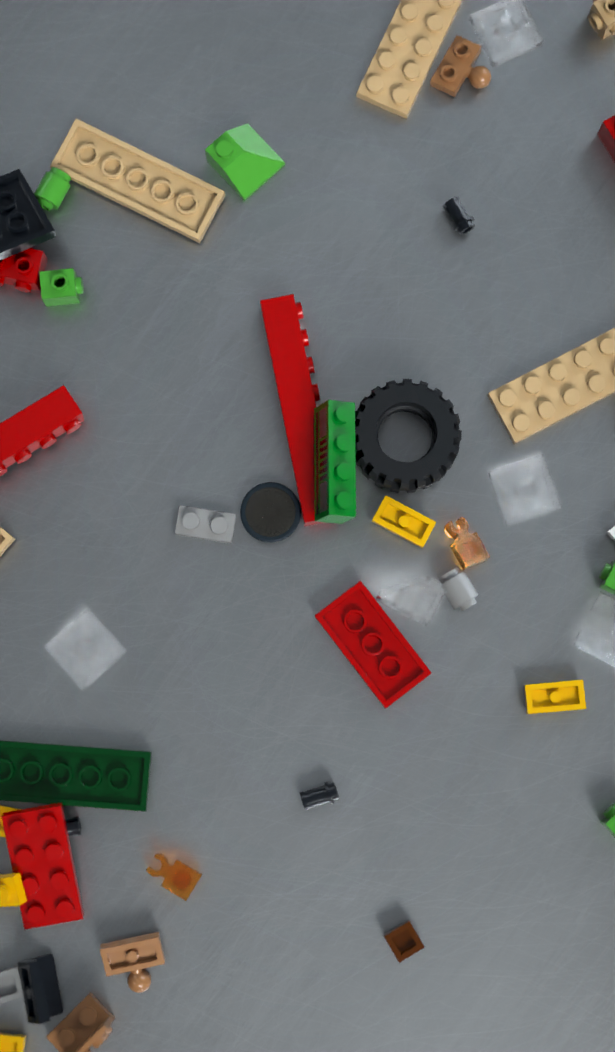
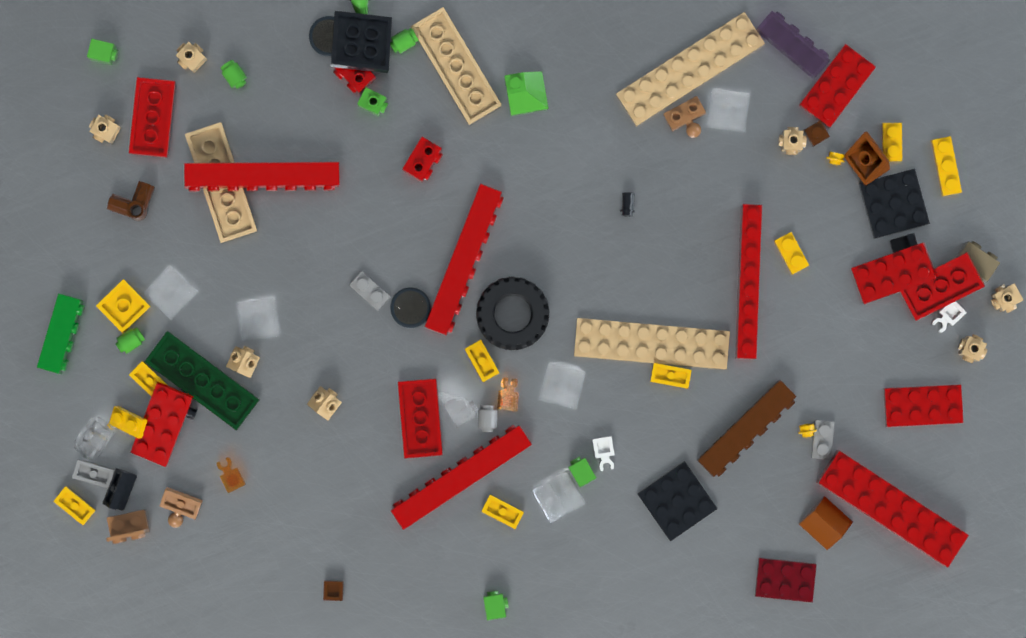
camera: 25 degrees right, 5 degrees up
black pin [300,781,339,810] -> none
green brick [314,400,356,524] -> none
none -> tan brick [226,346,260,378]
none -> tan brick [307,386,342,420]
none -> red brick [391,425,532,530]
none -> red brick [402,137,443,183]

